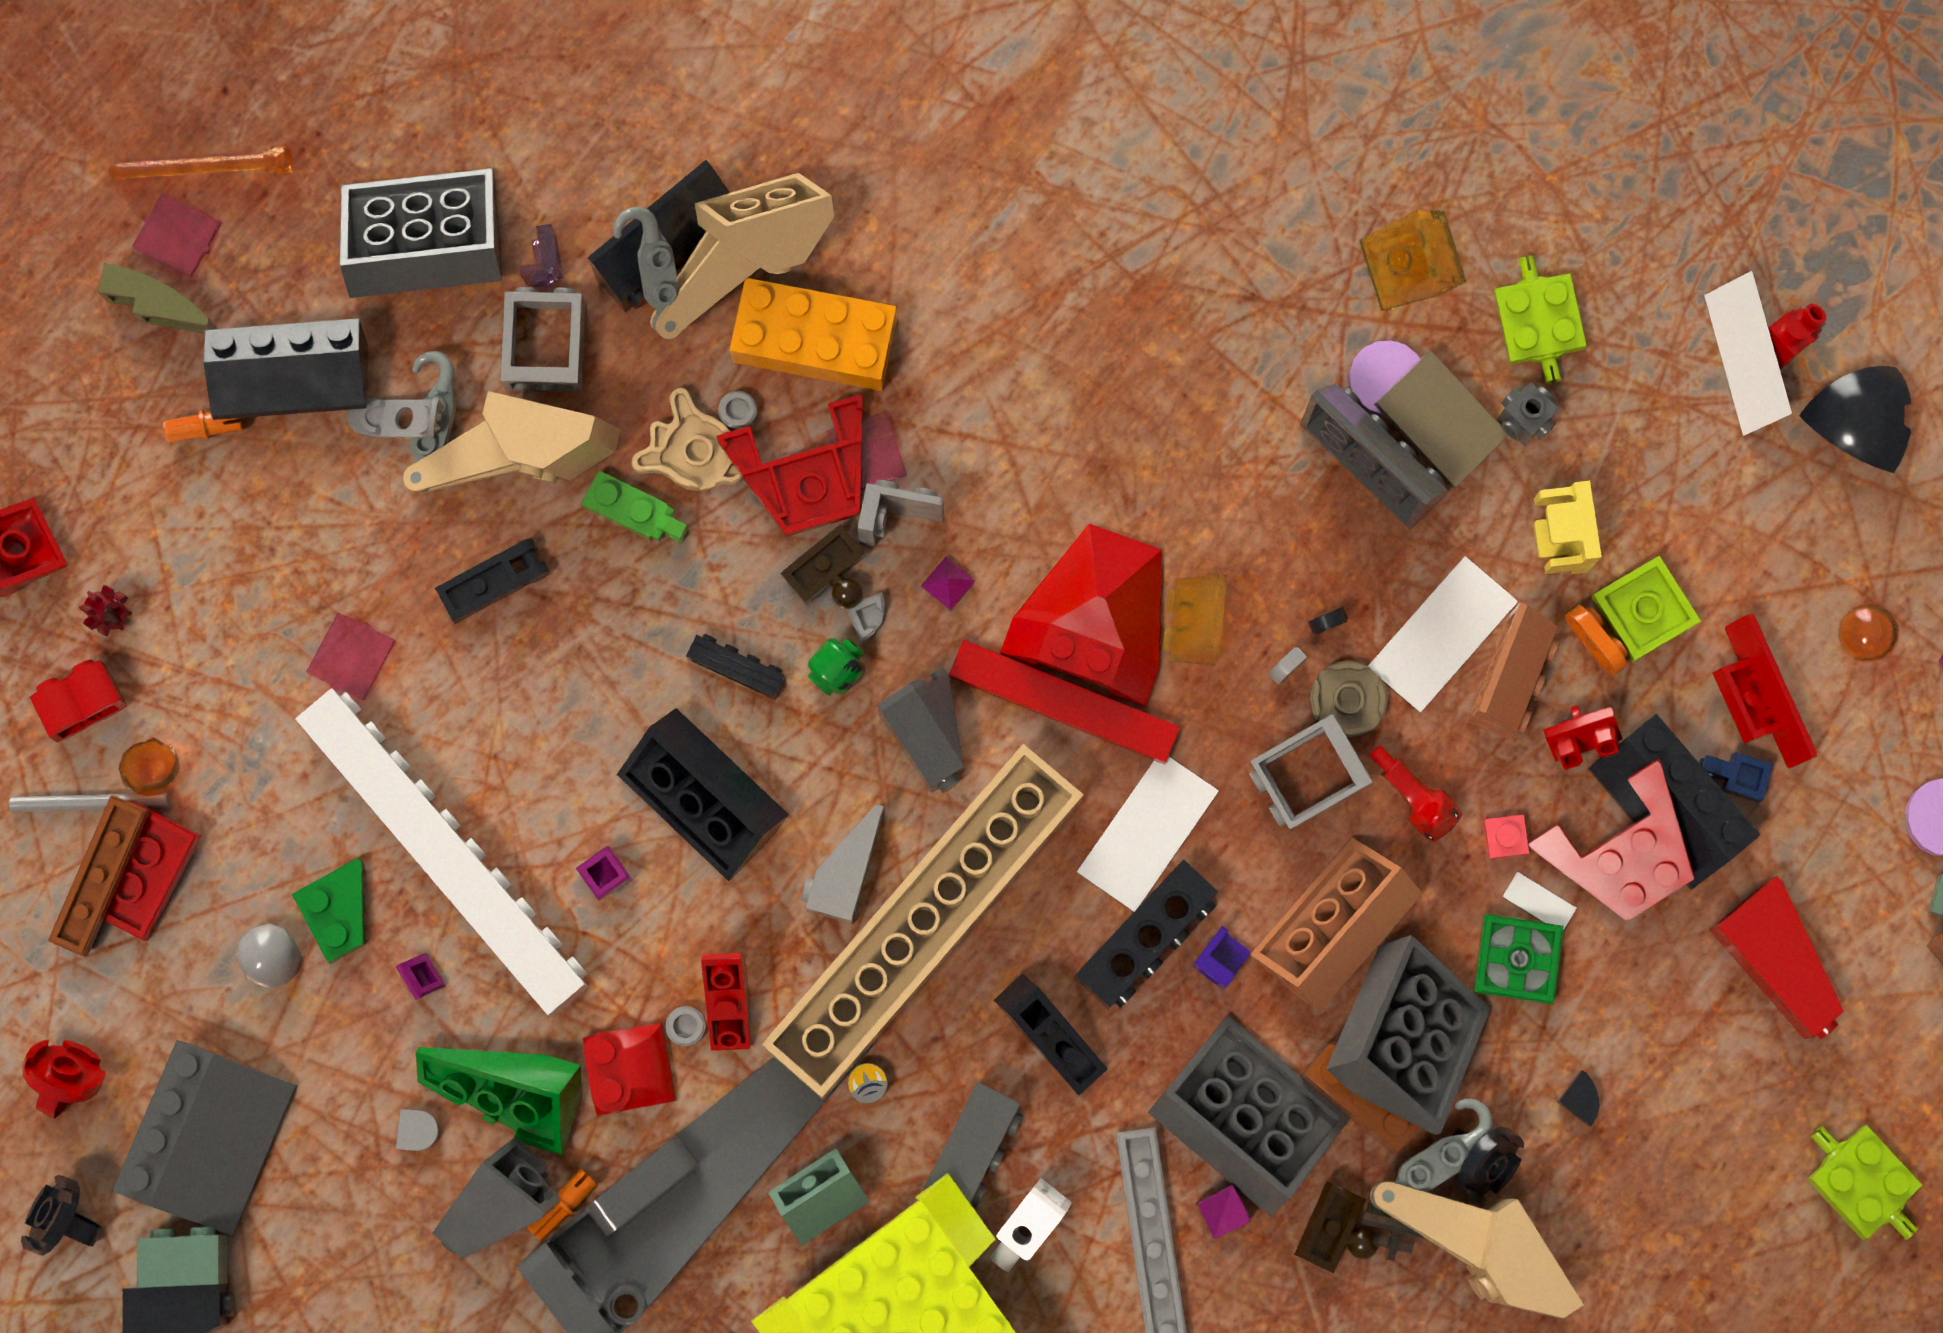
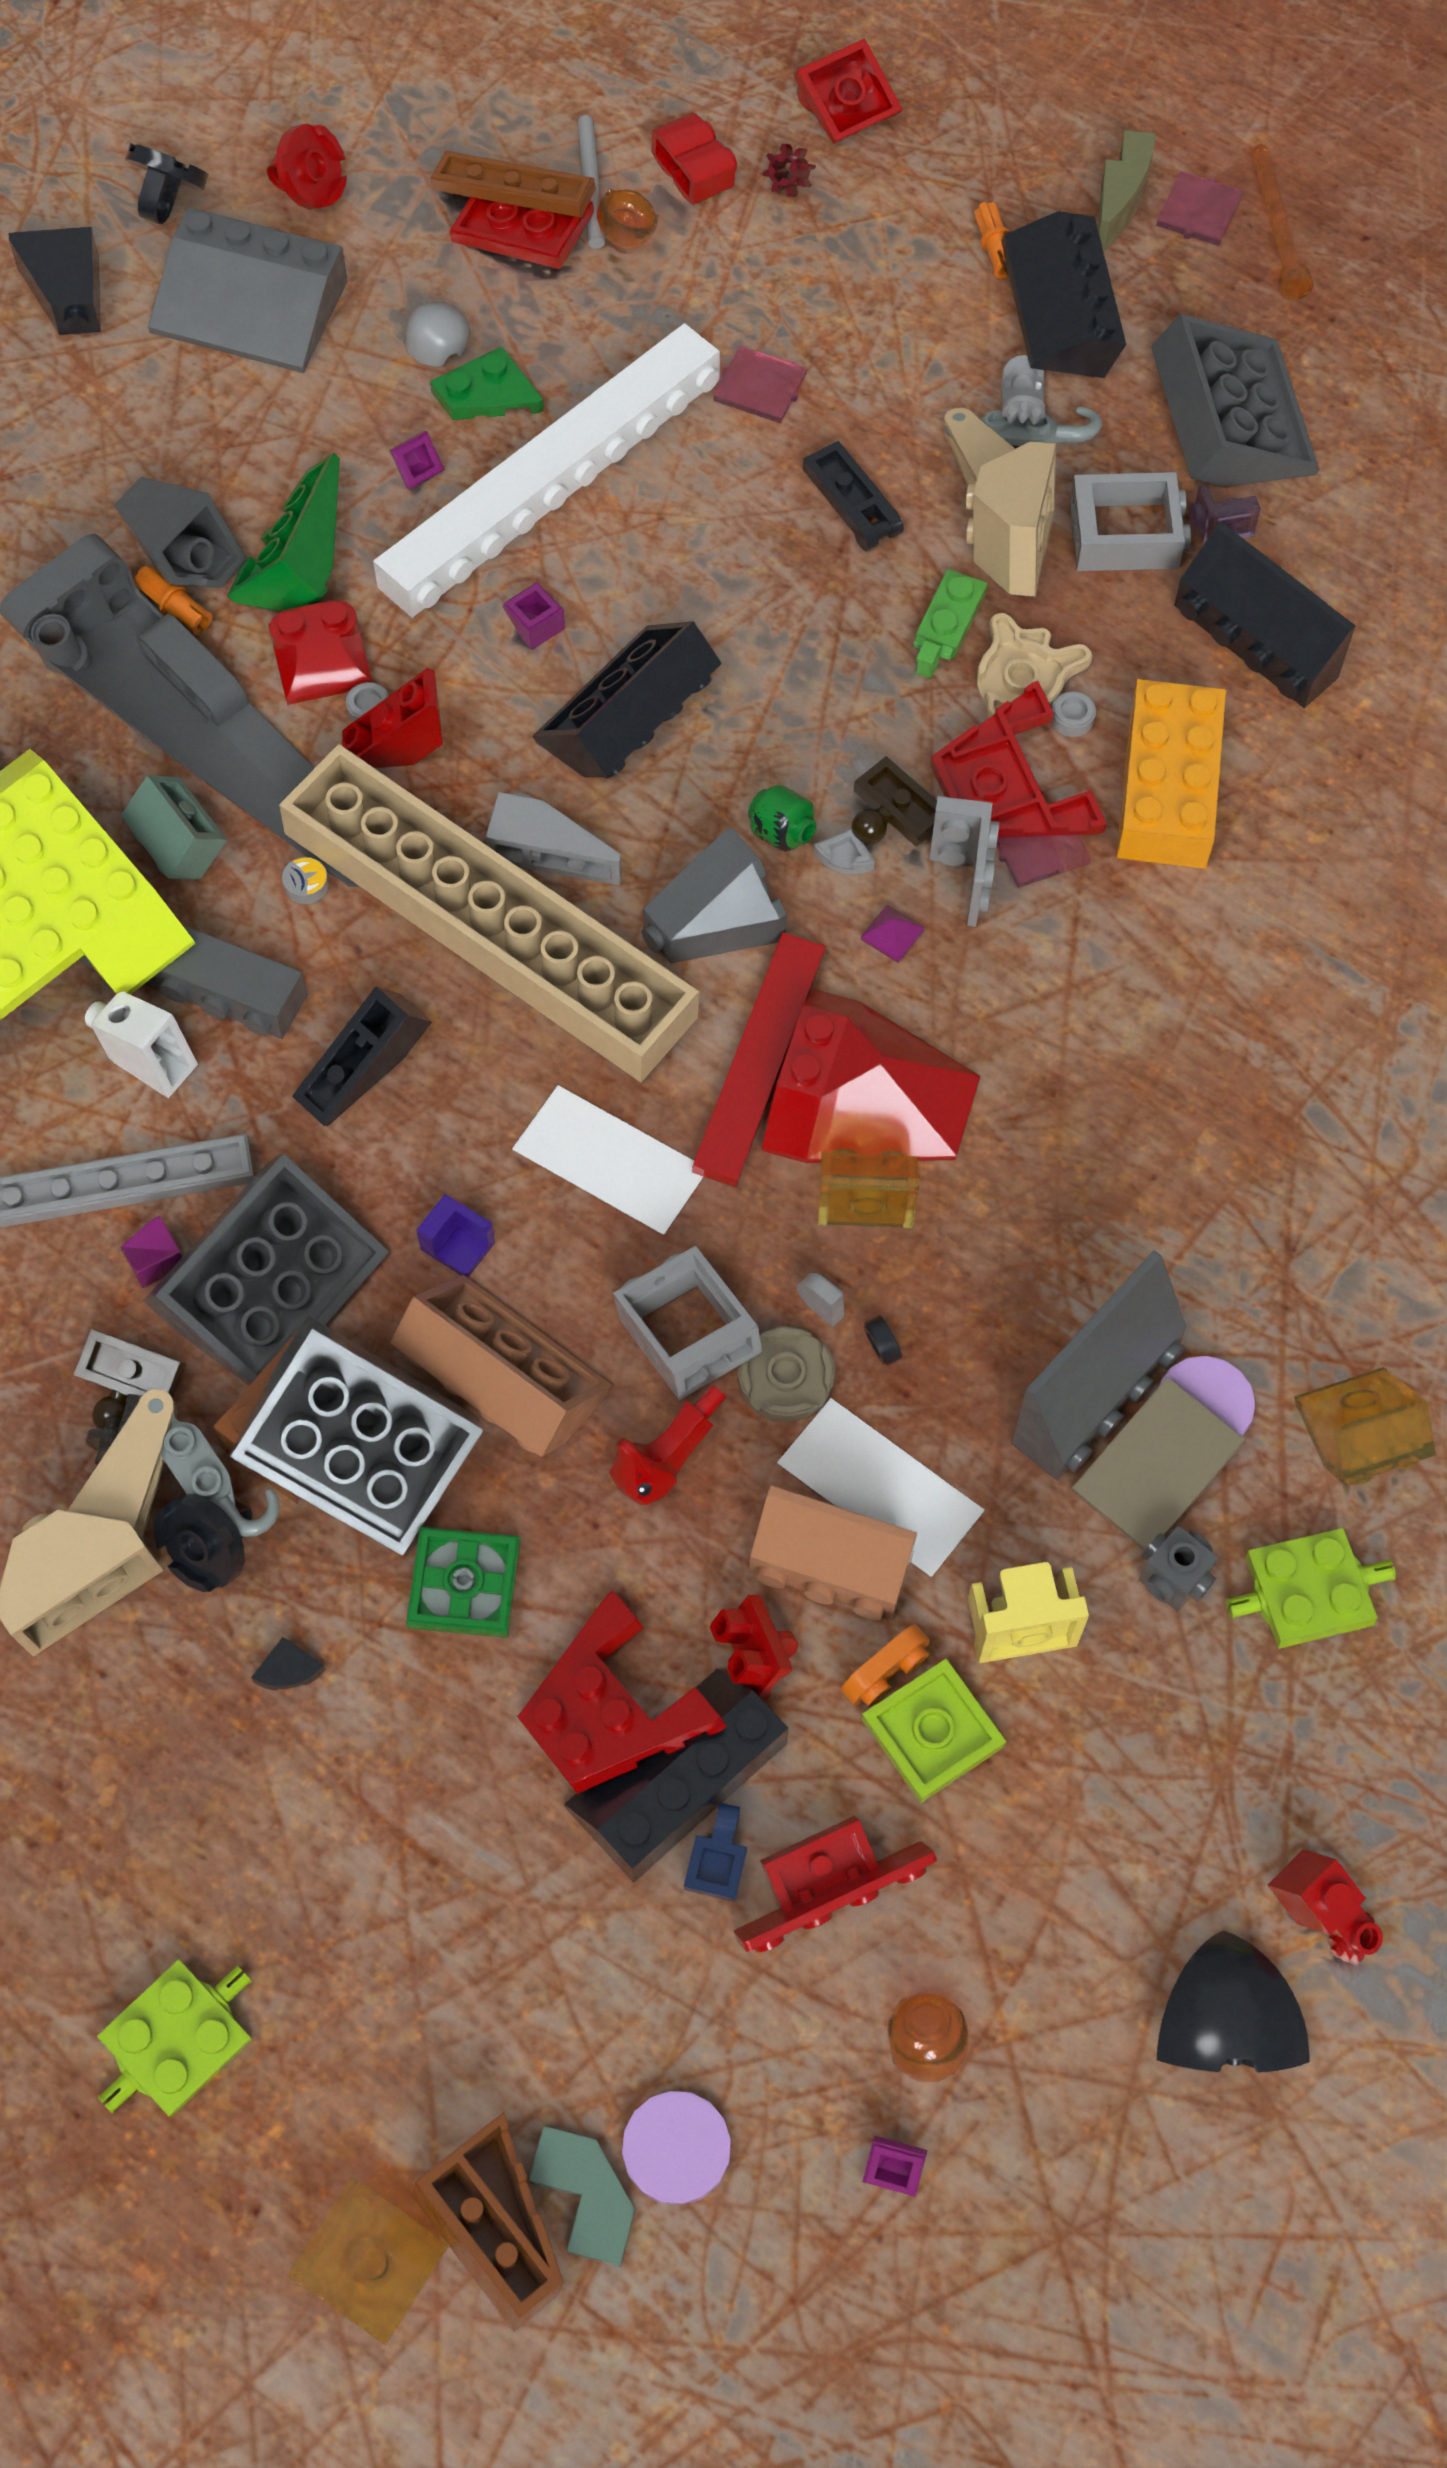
camera: 85 degrees right, 15 degrees down
sand green brick [137,1227,228,1288] -> none
light grey tile [396,1109,440,1151] -> none
tan slope [614,173,834,339] -> none
black piece [686,634,786,700] -> none
black brick [1074,859,1218,1010] -> none
coral plate [1483,815,1529,860] -> none
white sticker [1502,872,1577,930] -> none
white sticker [1704,271,1792,436] -> none
red slope [1710,876,1844,1039] -> none

